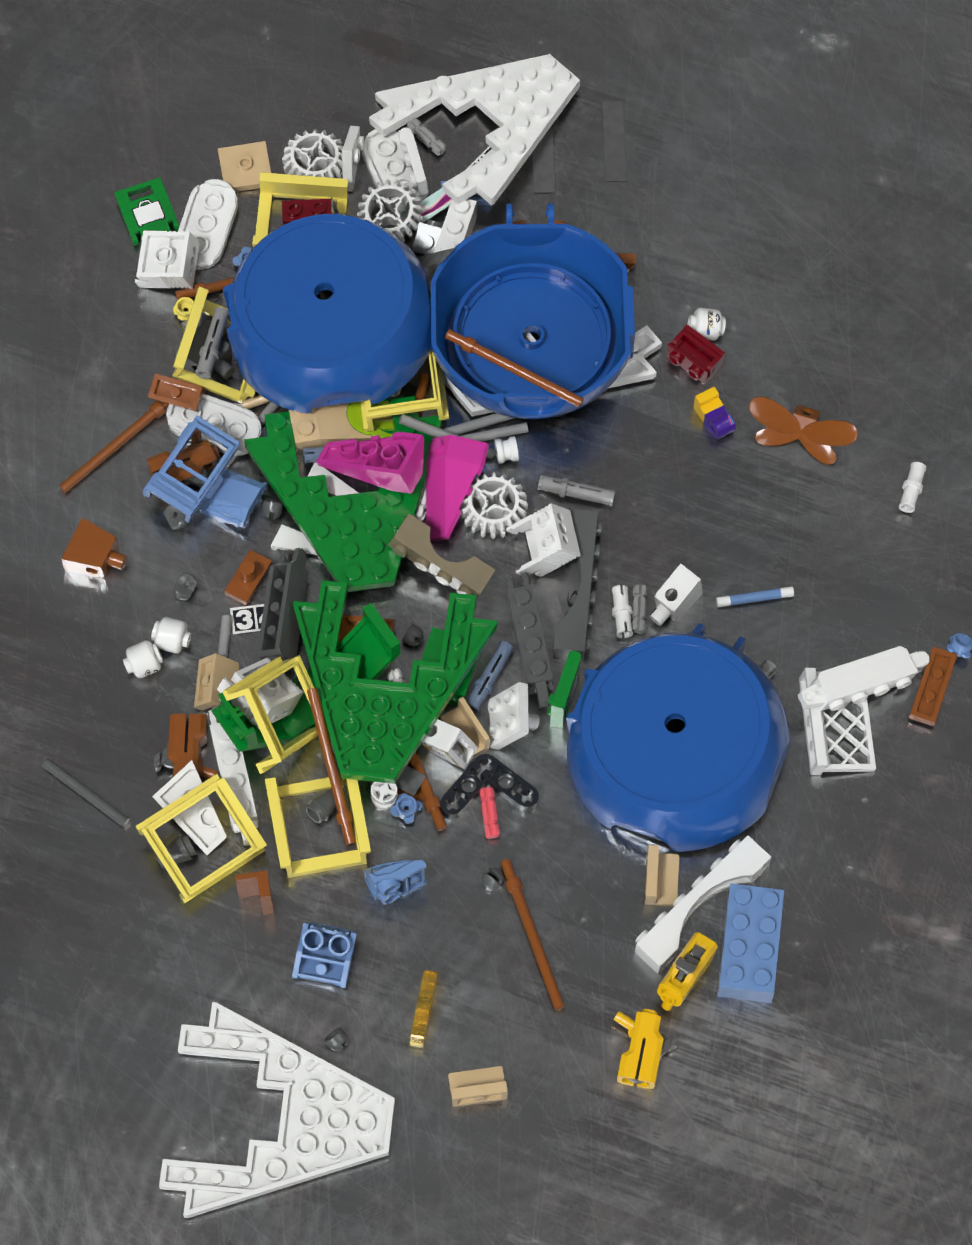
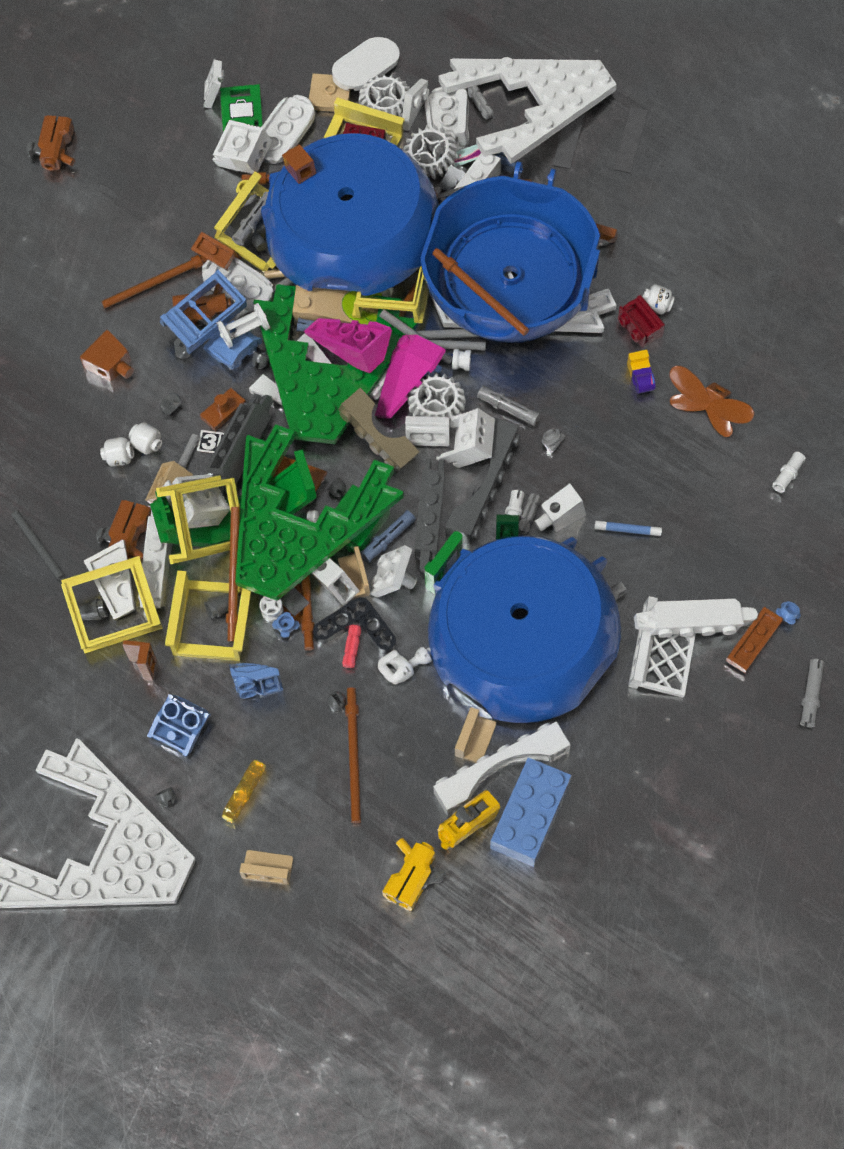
camera: 20 degrees right, 0 degrees up
none -> white plate [204,60,224,108]
none -> white hose [216,303,270,348]
none -> dark orange brick [282,144,316,184]
none -> white tile [332,37,399,91]
none -> white piece [378,647,432,685]
none -> white plate [405,416,449,446]
none -> dark green plate [496,514,519,540]
none -> light grey plate [542,429,565,453]

